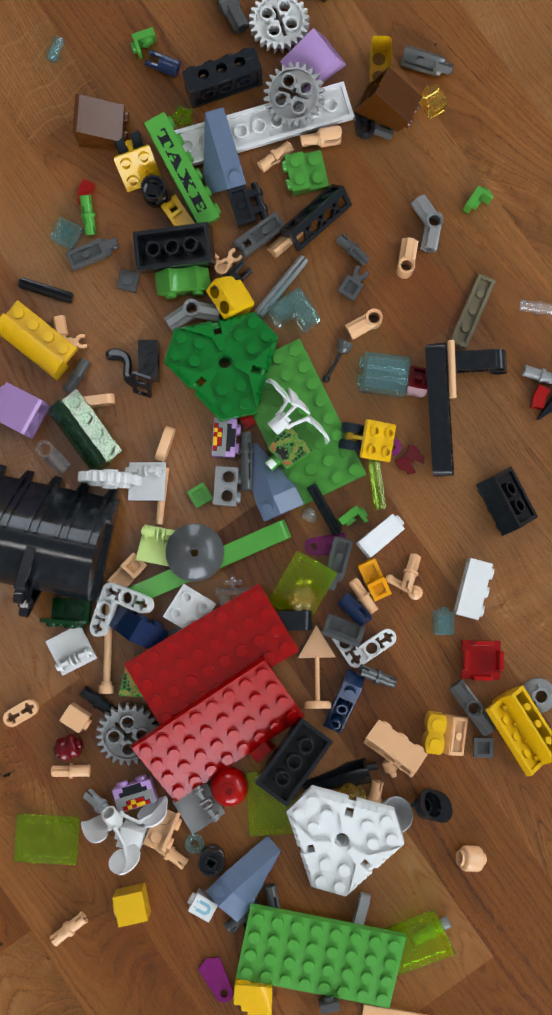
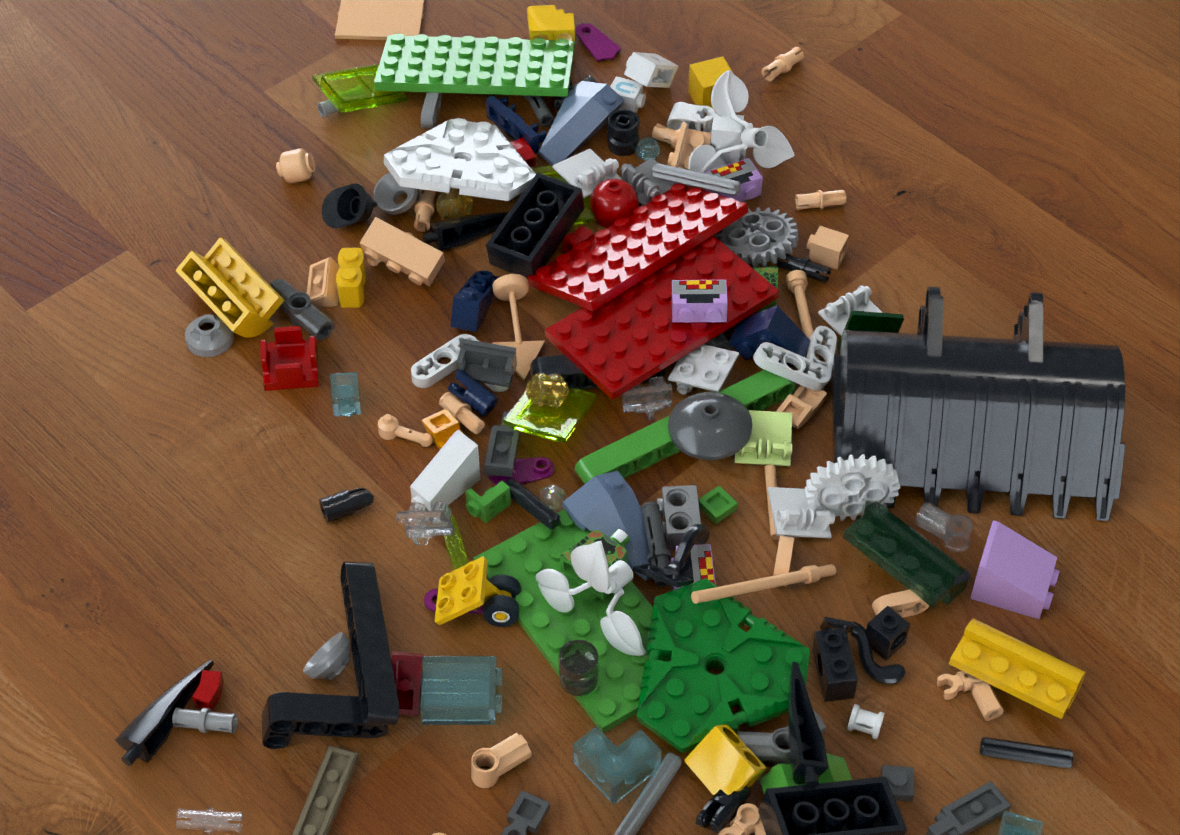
camera: 175 degrees right, 35 degrees down
light nougat beam [3,699,39,727] -> none
clear neon green piece [14,814,80,865] -> none
dark red piece [53,734,84,761] -> none
dark grey axle [63,357,91,395] -> none
light grey pin [83,789,109,814] -> none
dark grey plate [319,995,340,1014] -> none
hinge [323,338,353,382] -> none
dark grey pin [357,664,397,689] -> none
dark red piece [395,445,424,474] -> none
light nougat axle [400,554,421,592] -> none
light nougat bar [447,340,457,399] -> none
white brick [453,558,494,620] -> none
dark grey plate [473,737,494,758] -> none
black slope [476,466,538,536] -> none
none -> light grey piece [303,632,351,680]
none -> black hinge [319,487,375,523]
none -> clear hips [396,501,455,546]
none -> dark blue plate [486,95,546,154]
none -> red piece [510,138,536,167]
none -> white hinge [552,149,621,198]
none -> clear smoke wheel [559,640,599,696]
none -> white brick [624,52,679,88]
none -> black piece [632,524,710,587]
none -> light grey axle [652,163,741,196]
none -> white piece [667,102,715,133]
none -> brick [672,280,727,323]
none -> light nougat bar [691,564,836,604]
none -> black piece [788,662,829,788]
none -> white bush [847,704,885,740]
none -> black brick [866,606,910,661]

